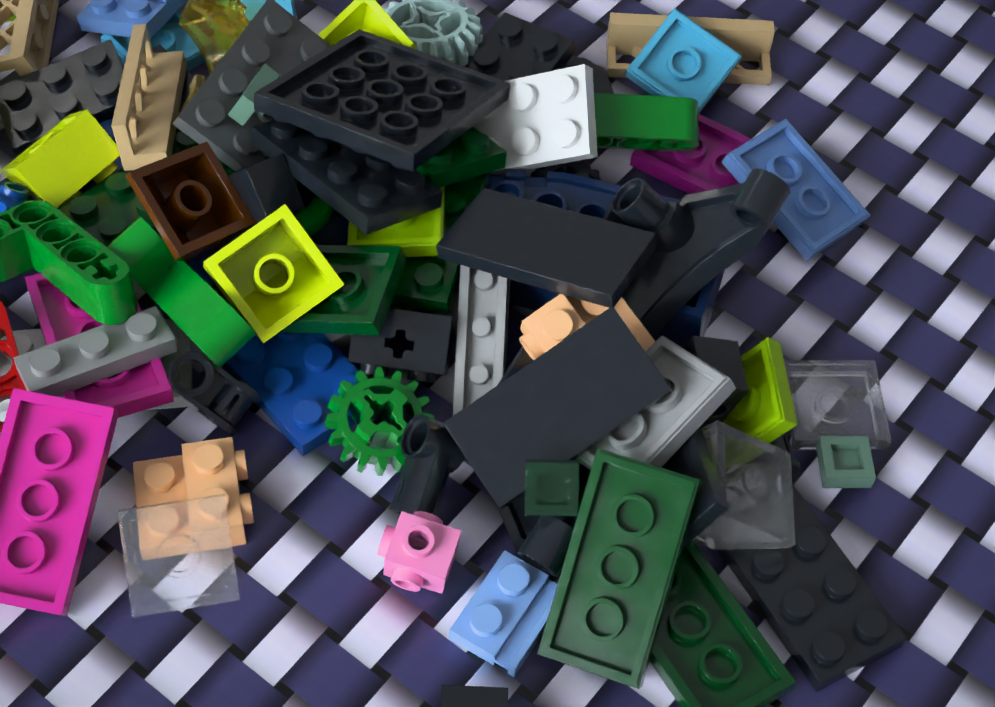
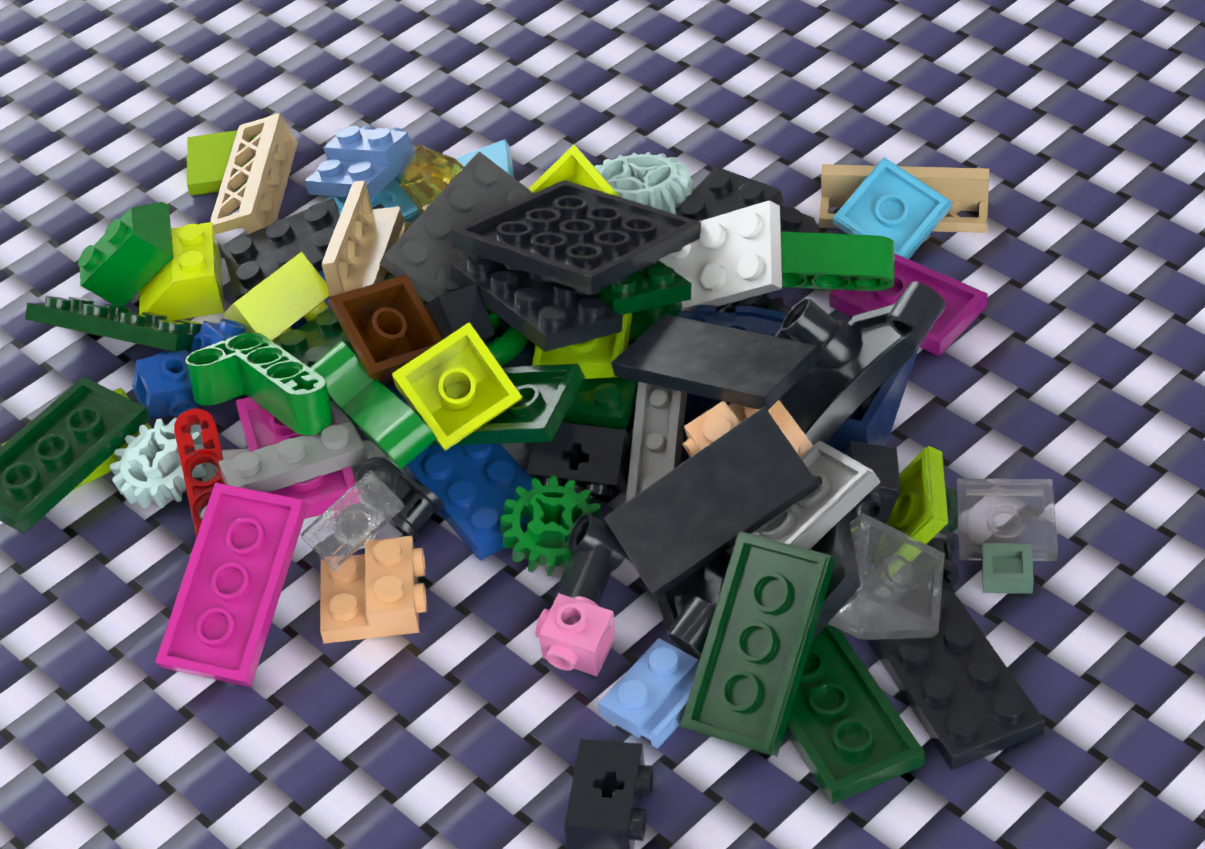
camera: 15 degrees right, 10 degrees down
clear tile [117,494,240,617] -> none
sand green plate [228,63,280,126] -> none
clear green plate [524,459,579,516] -> none
medium blue tile [721,119,871,261] -> none
none -> clear tile [300,470,404,571]

